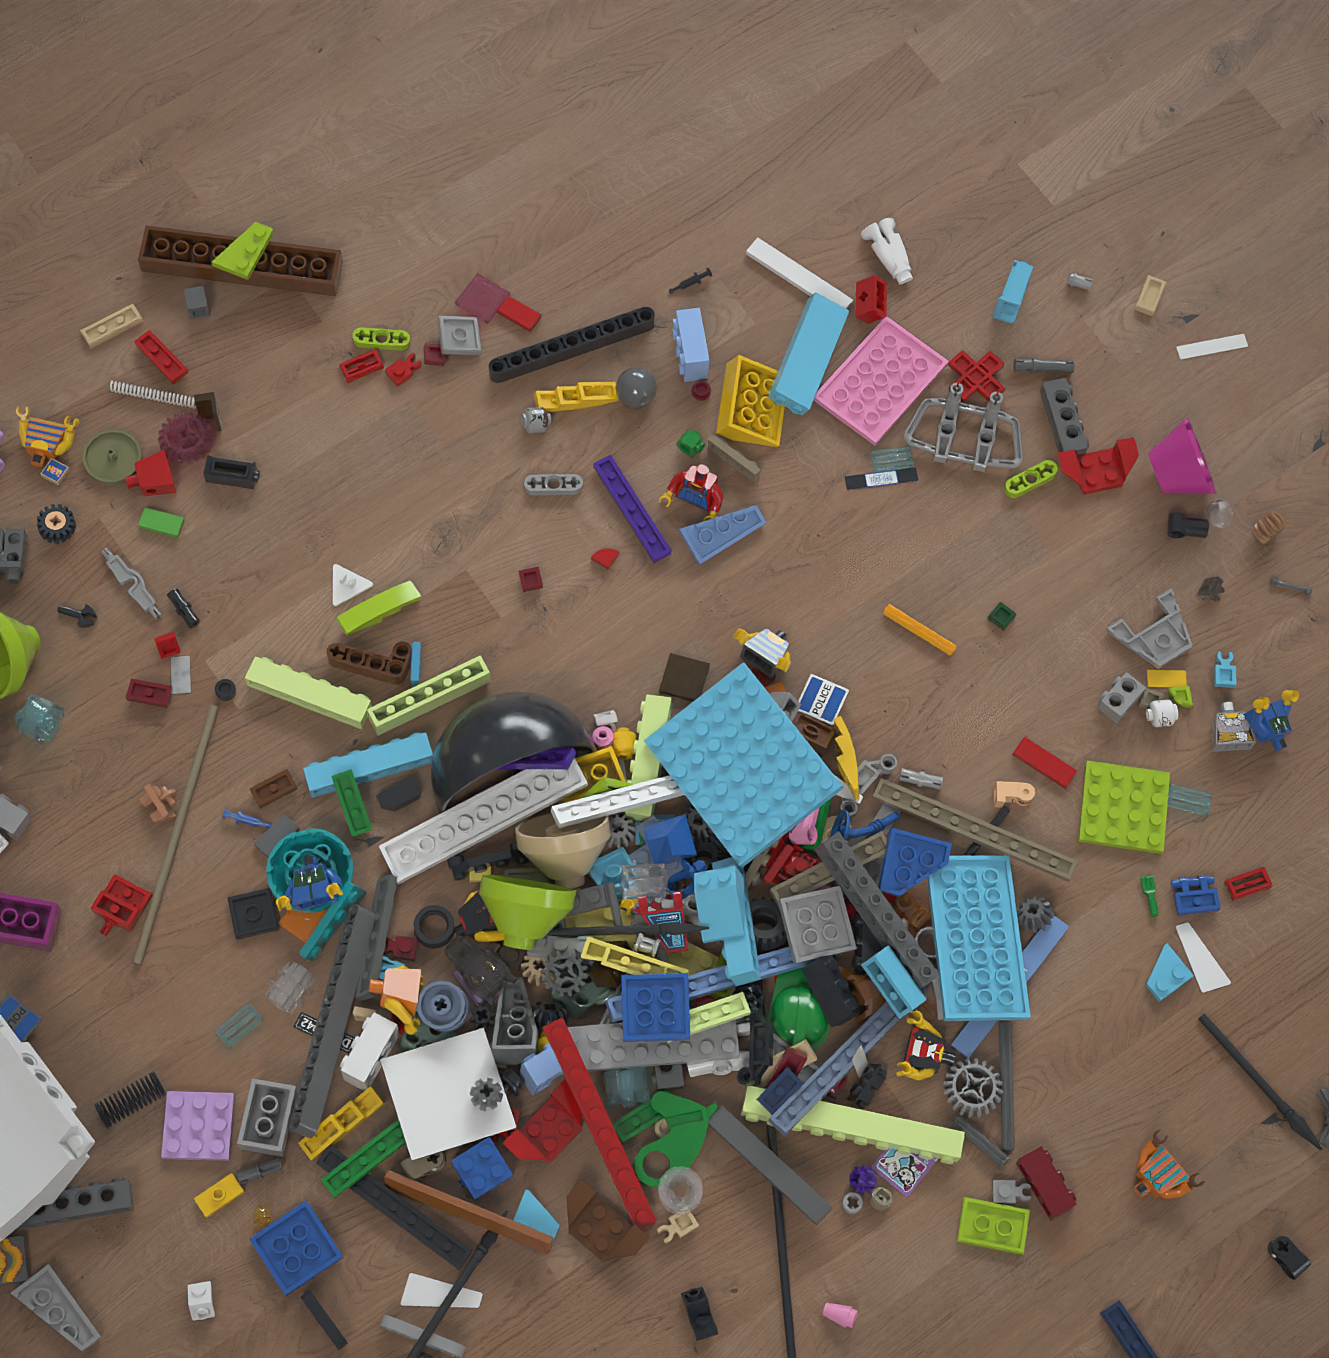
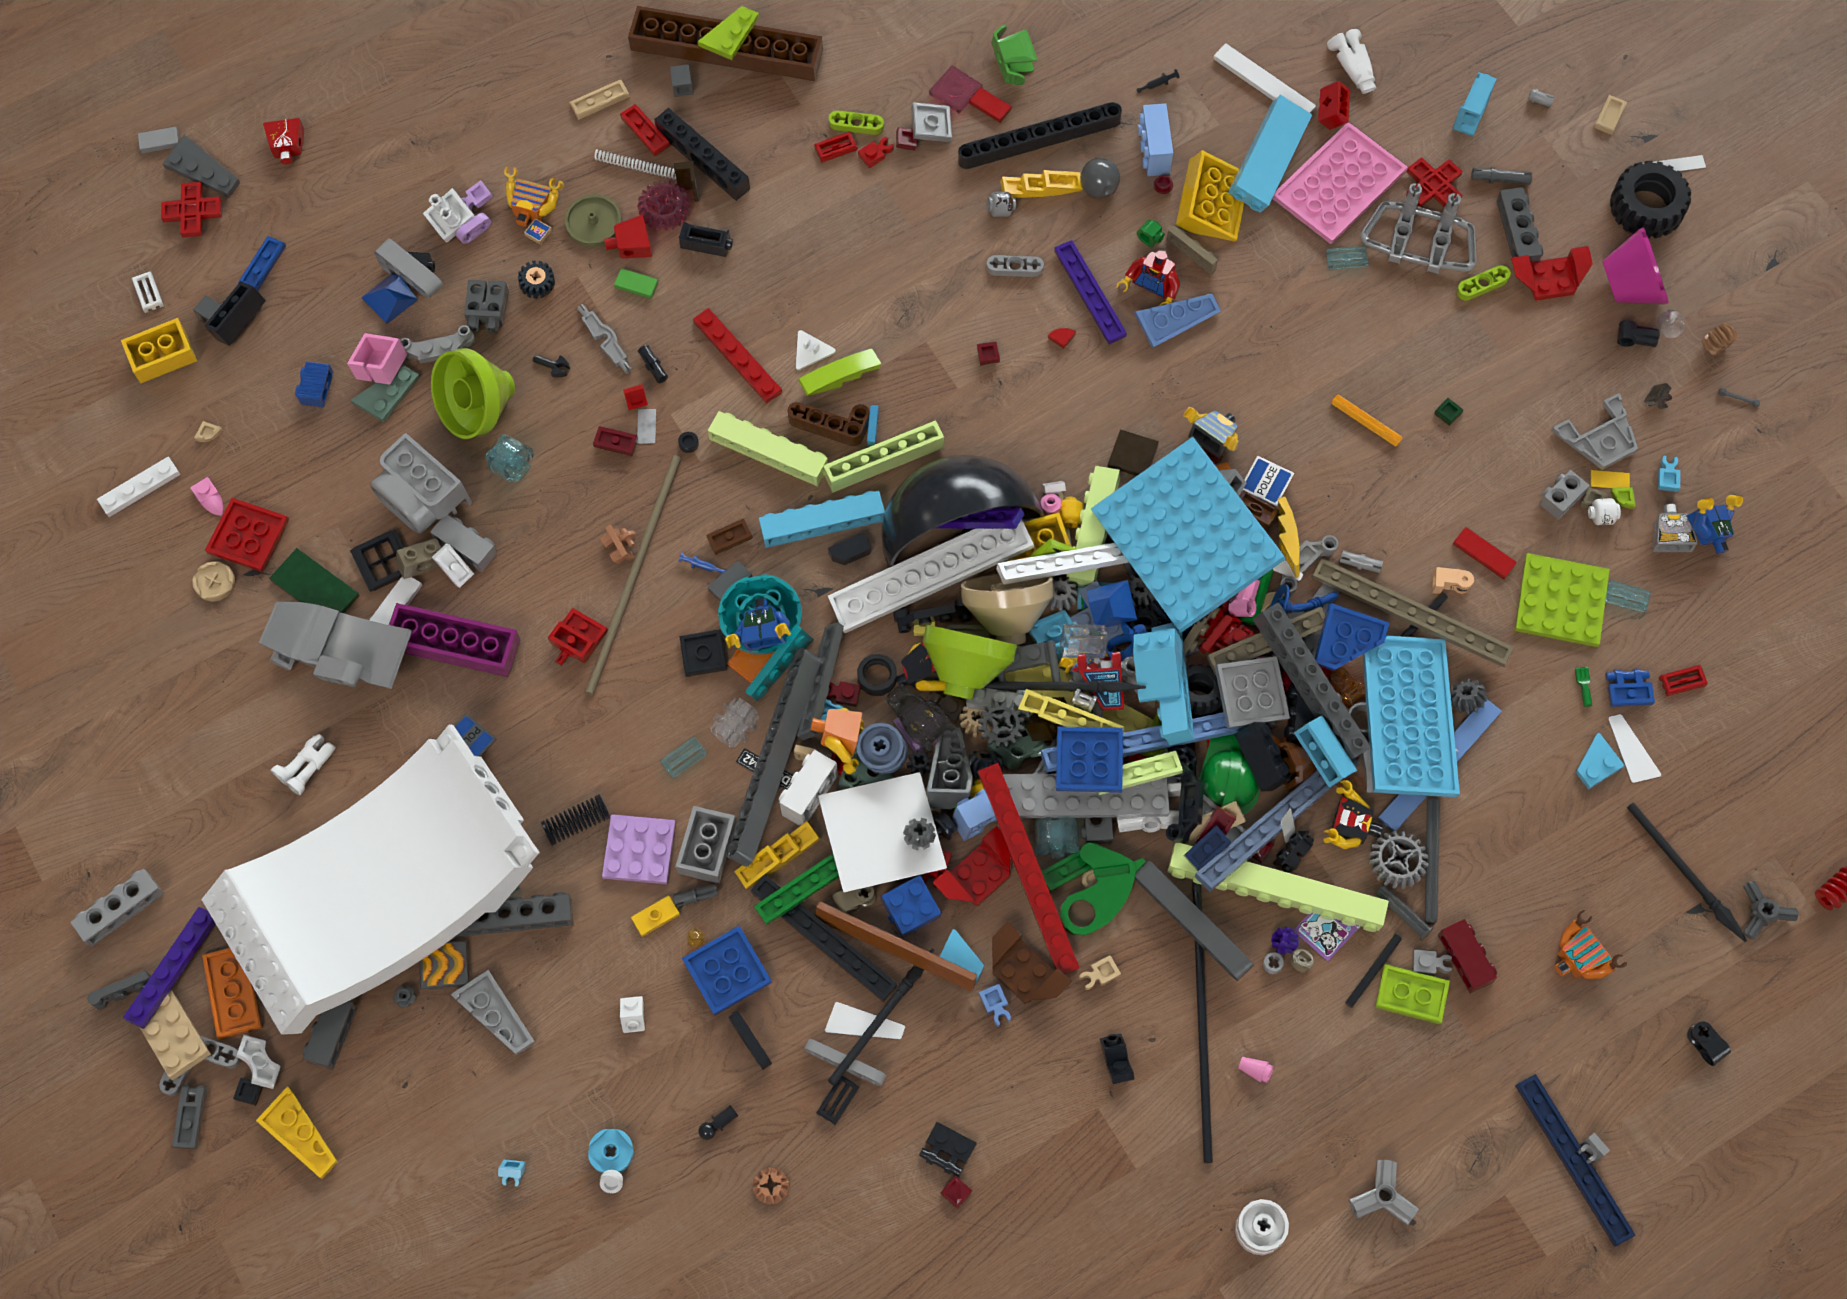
camera: 10 degrees right, 0 degrees up
green plate [331,769,372,837] -> none
clear piece [658,1166,703,1215] -> none
sticker [845,467,918,490] -> none
none -> black brick [654,107,750,201]
none -> red plate [693,308,782,404]
none -> medium blue plate [979,984,1011,1027]
none -> bright green piece [991,24,1037,85]
none -> black bar [1345,934,1402,1008]
none -> black tyre [1610,161,1691,239]

